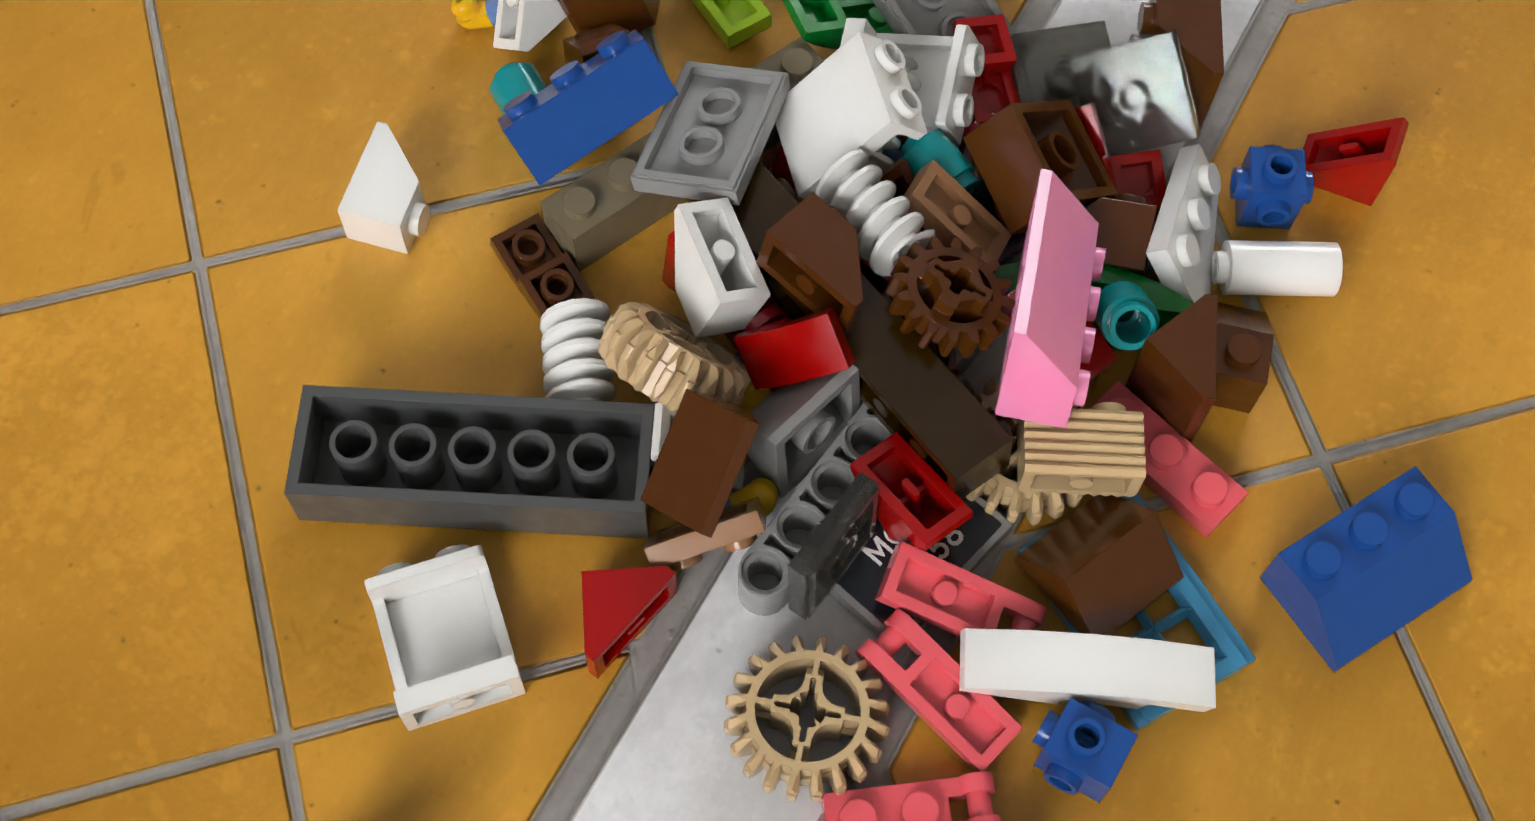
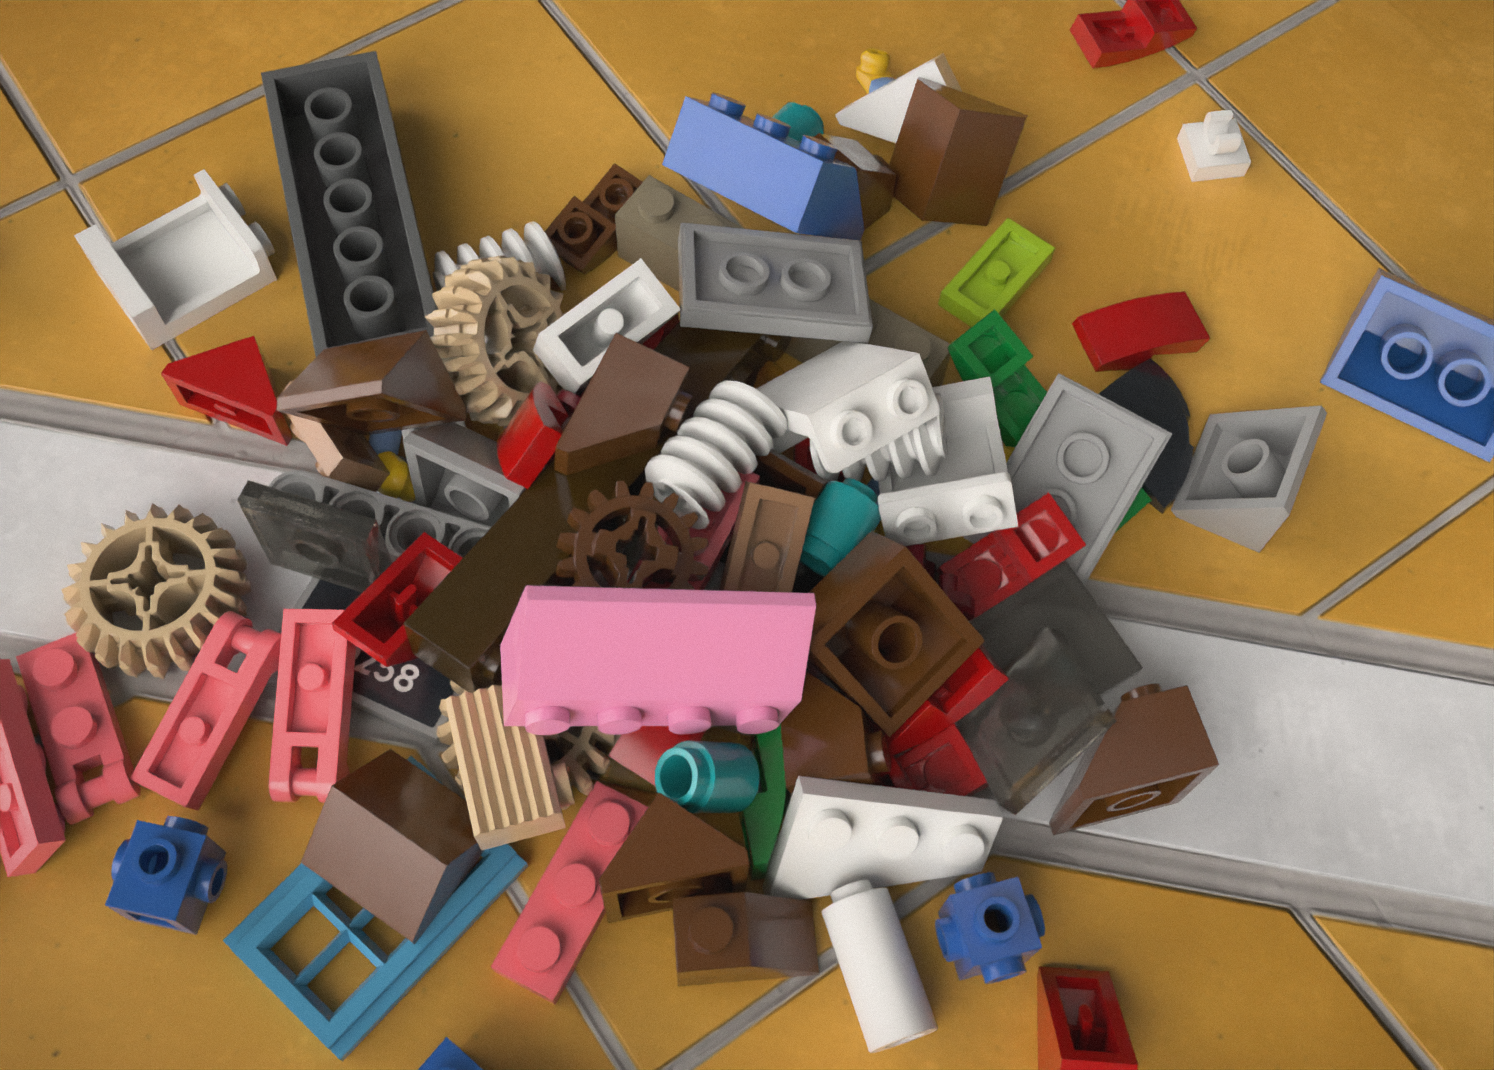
camera: 70 degrees right, 0 degrees up
white slope [337,121,430,254] -> none
white slope [959,628,1216,712] -> none

